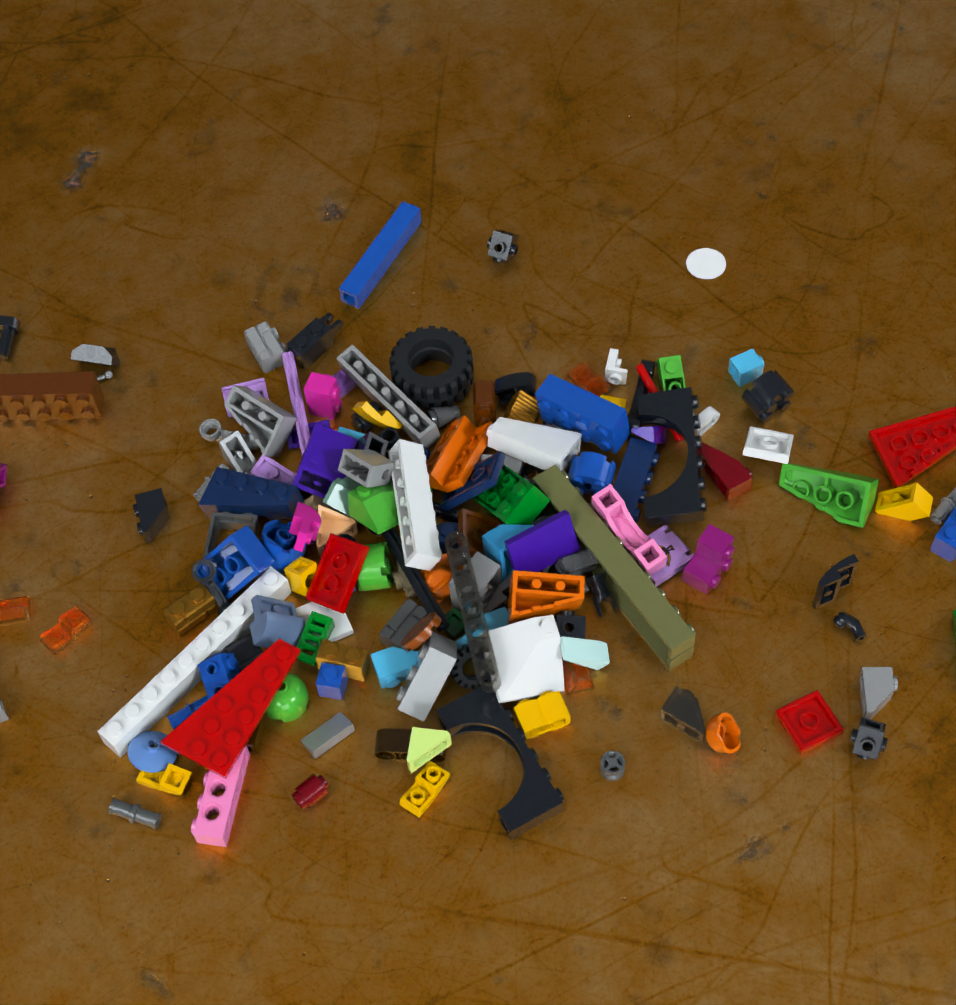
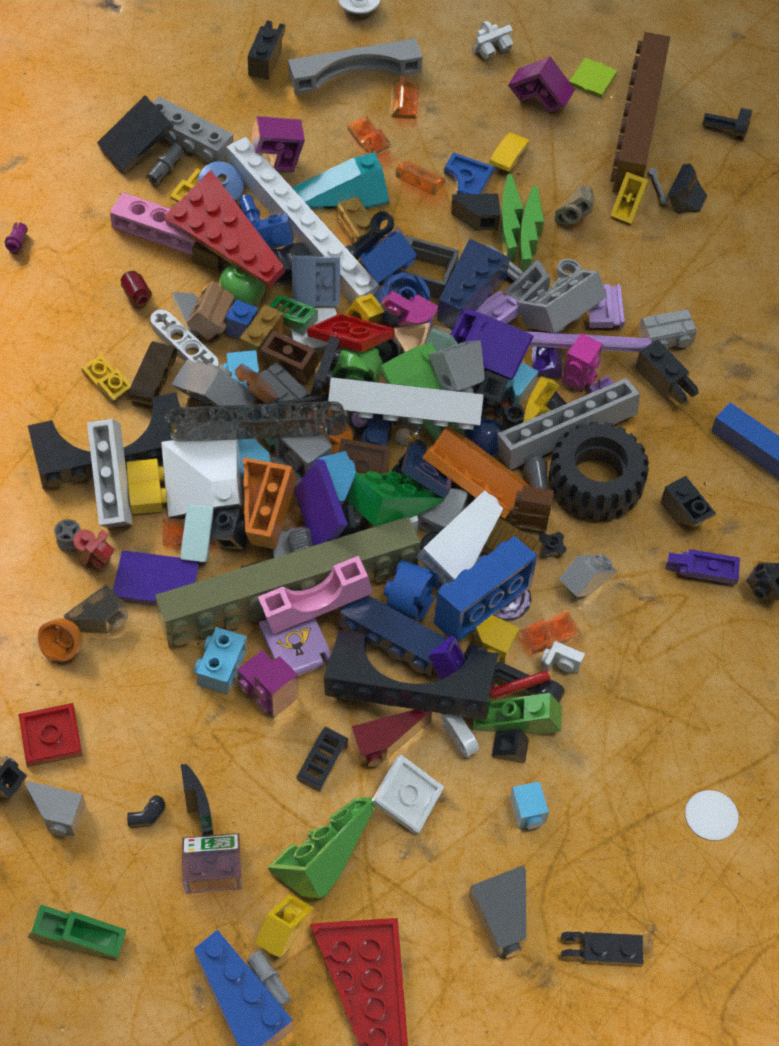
camera: 95 degrees right, 0 degrees up
yellowish green slope [407,727,452,773] -> none
black panel [494,372,537,397] -> none
black brick [742,370,795,423] -> none
none -> magenta pin [4,222,28,252]
none -> red hips [73,529,115,571]
none -> white brick [87,419,133,528]
none -> black tile [97,95,174,174]
none -> dark purple tile [112,550,200,606]
none -> white beam [150,310,219,368]
none -> light grey brick [153,96,234,163]
none -> slope [182,833,243,894]
none -> medium nougat brick [186,281,234,340]
none -> medium azure brick [194,627,247,694]
none -> magenta brick [252,116,305,172]
none -> reddish brown brick [261,330,319,383]
none -> teal wedge [292,152,390,209]
none -> black slope [297,727,348,791]
none -> black plate [310,336,342,396]
none -> clear orange slope [396,161,446,196]
none -> blue tile [444,153,495,194]
none -> dark grey slope [469,865,526,958]
none -> yellow slope [489,132,530,172]
none -> black slope [492,730,529,762]
none -> bright green slope [500,174,523,262]
none -> bright green slope [519,186,544,272]
none -> dark tan rock [555,184,595,226]
none -> light grey slope [559,554,618,597]
none -> black hinge [561,931,644,967]
none -> yellow slope [610,172,649,224]
none -> black slope [660,476,716,527]
none -> dark purple hinge [665,549,740,585]

